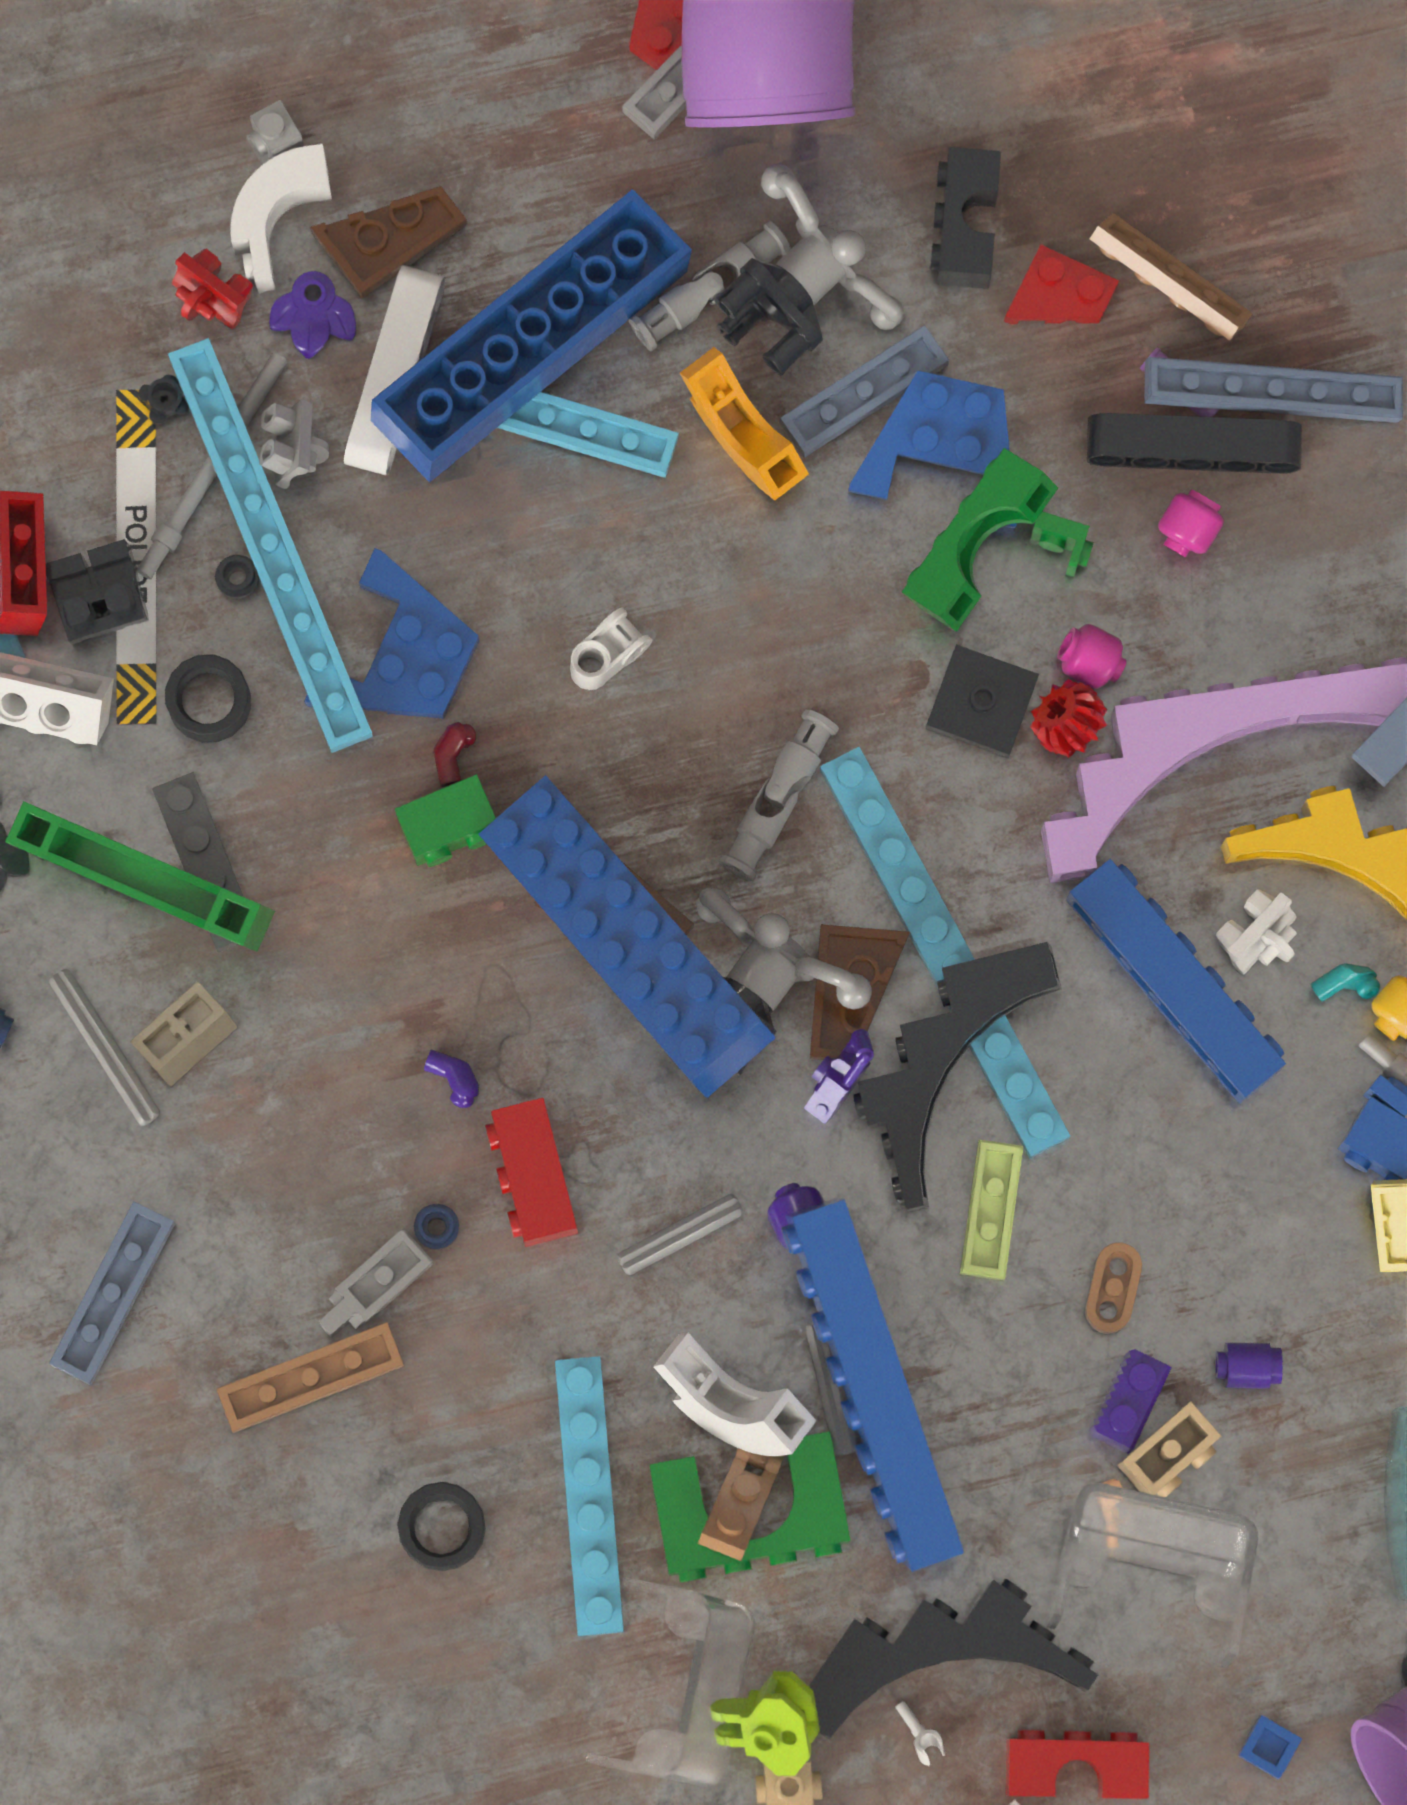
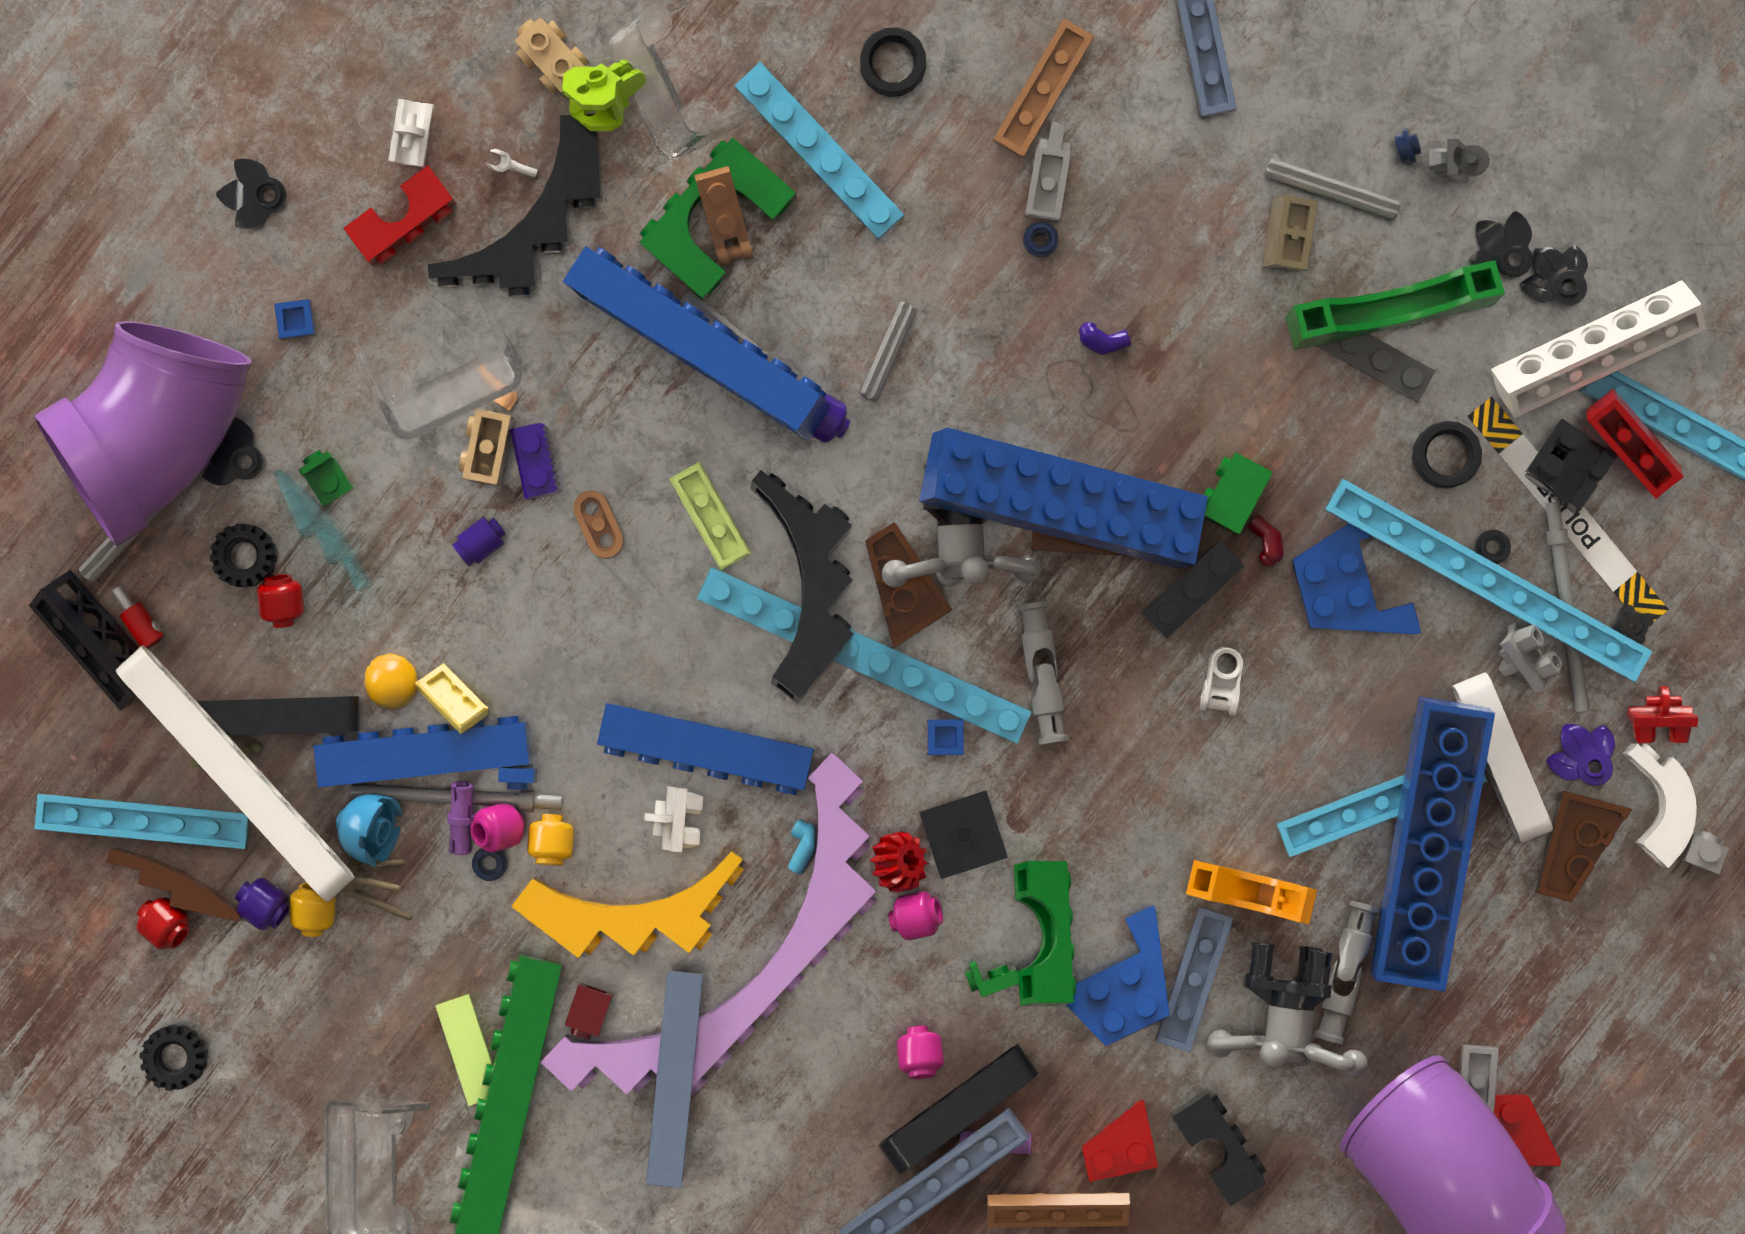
camera: 145 degrees right, 10 degrees up
red brick [485,1097,578,1247] -> none
white arch [653,1332,817,1456] -> none
dark purple piece [804,1029,874,1124] -> none
teal arm [1310,963,1380,1002] -> none
none -> green bracket [298,450,355,507]
none -> medium azure arm [788,819,816,874]
none -> blue panel [927,719,964,755]
none -> black arch [1140,540,1245,639]

